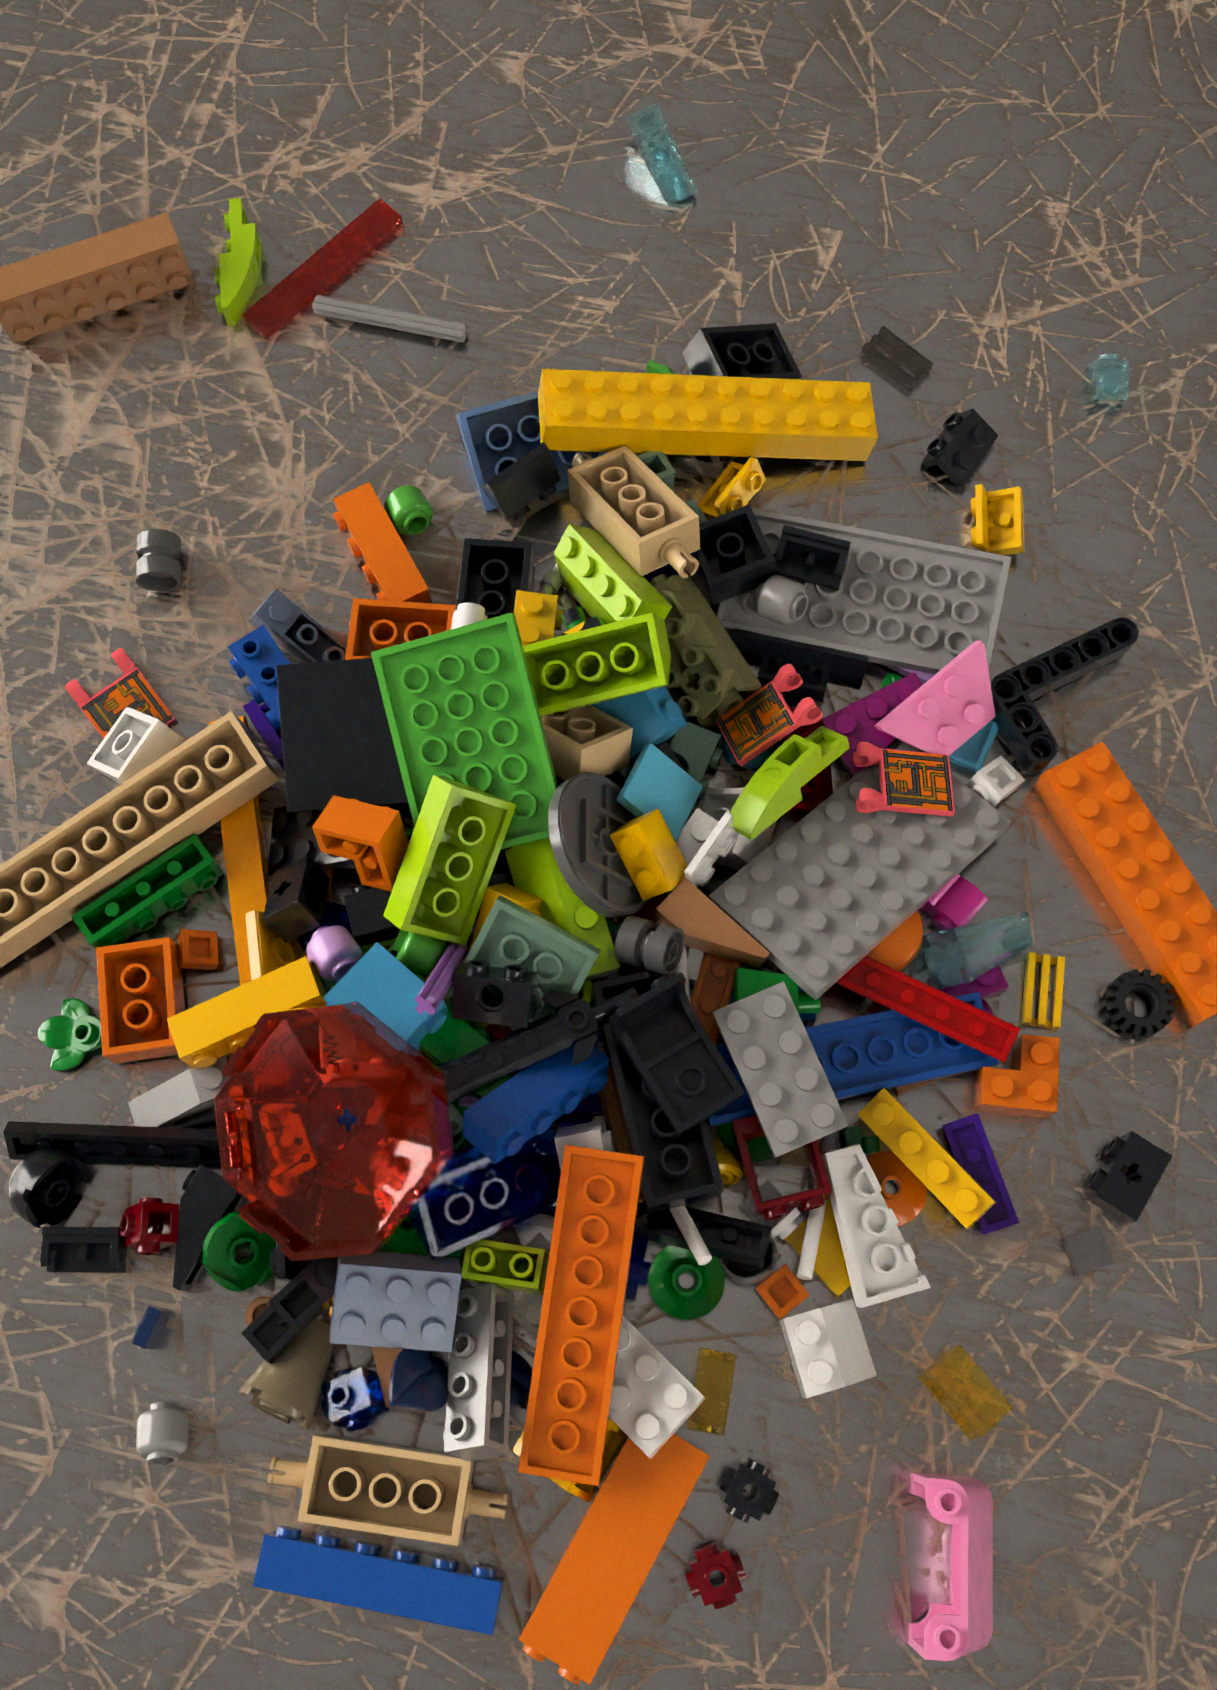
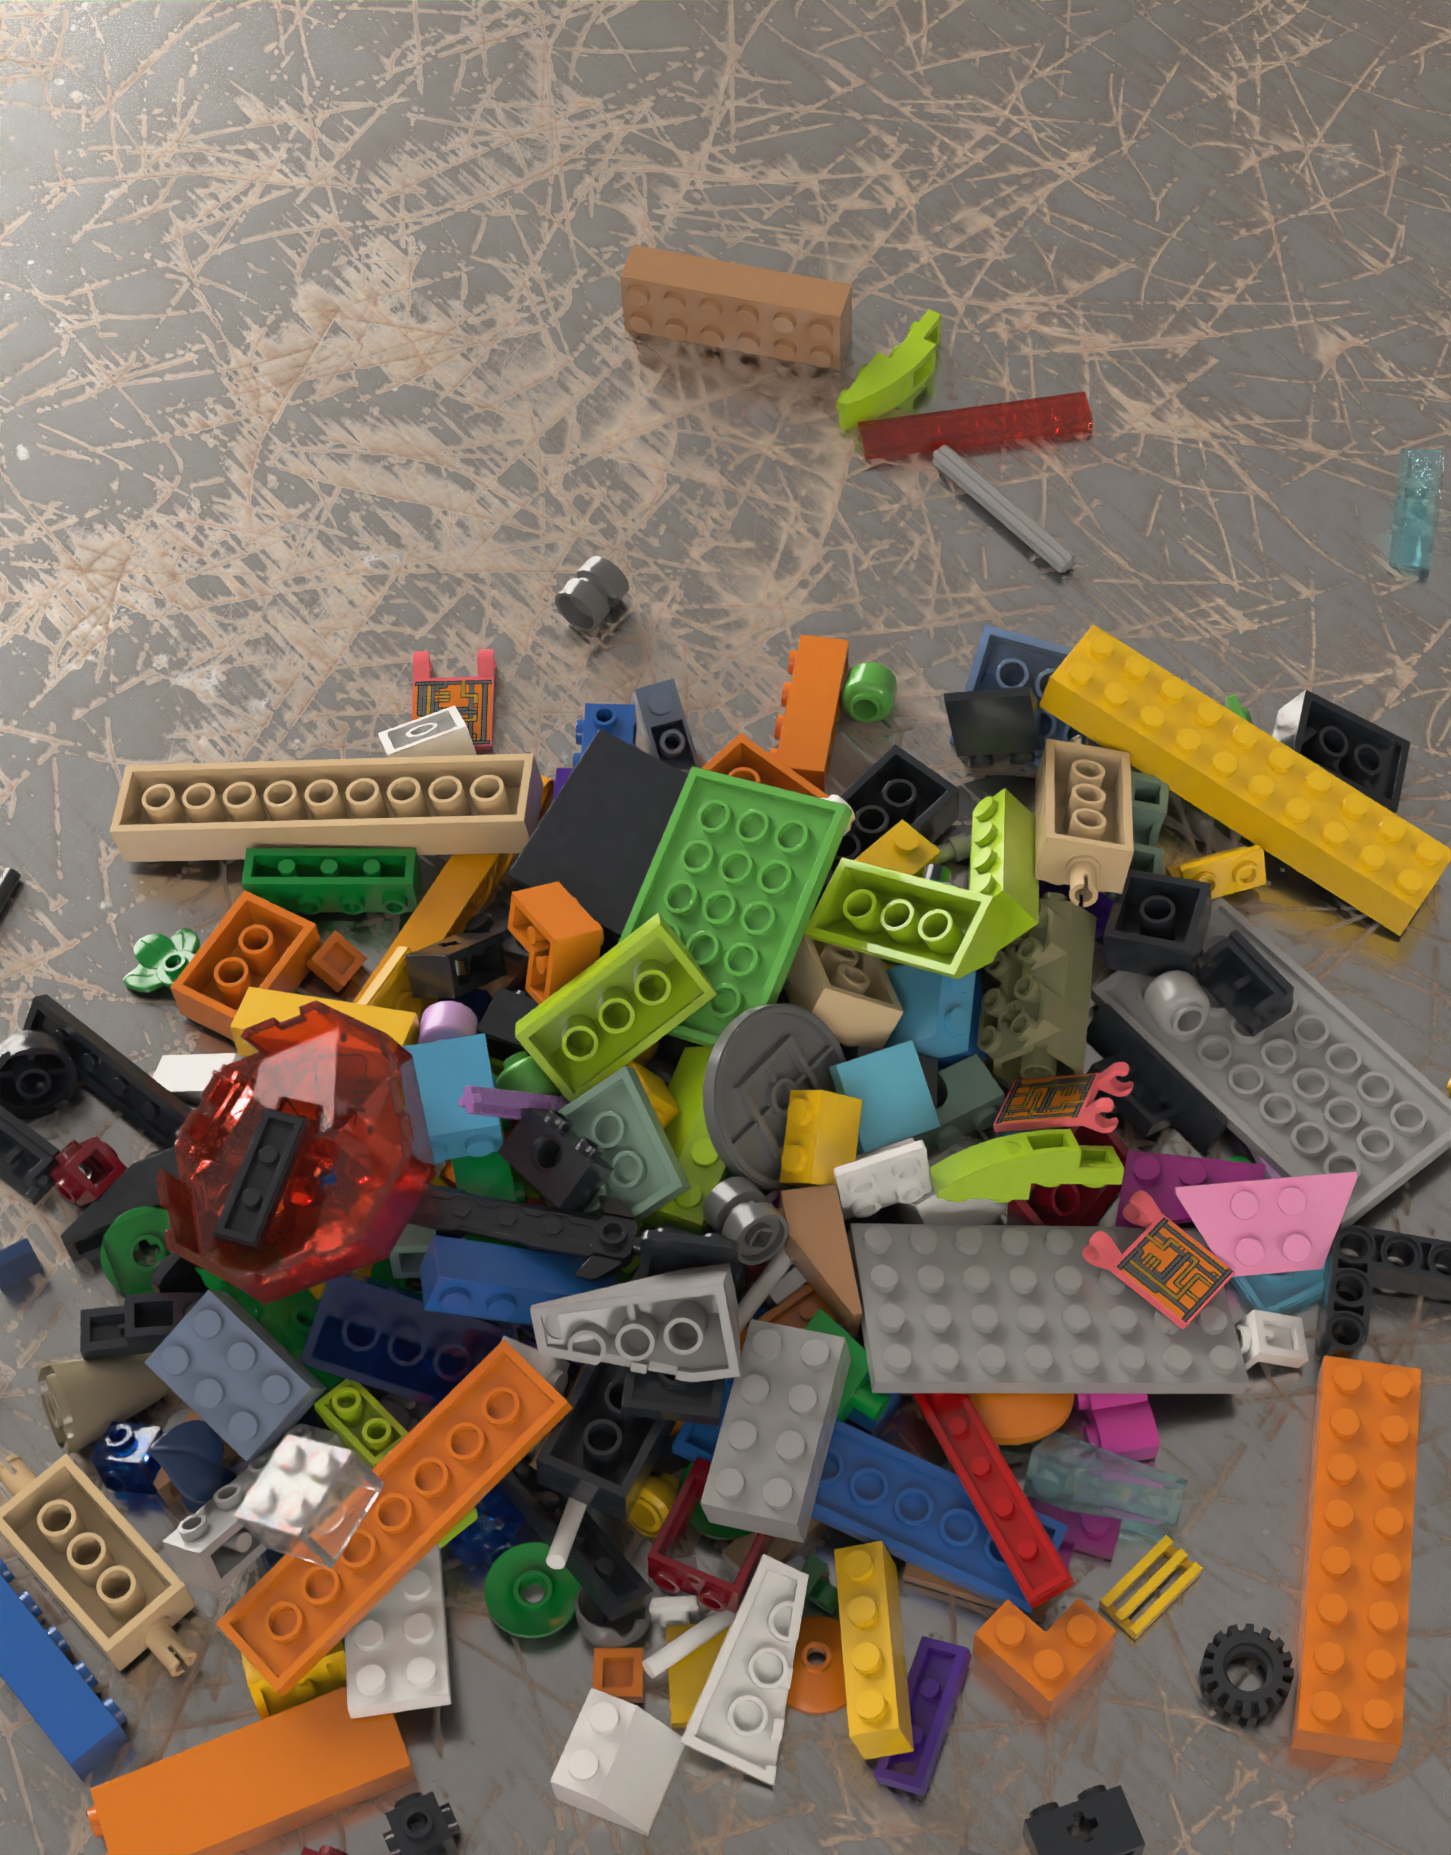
camera: 40 degrees right, 15 degrees down
clear yellow hinge [686,1347,737,1436] -> none
none -> black tile [212,1107,311,1253]
none -> clear brick [233,1433,385,1568]
none -> light grey wedge [530,1263,742,1382]

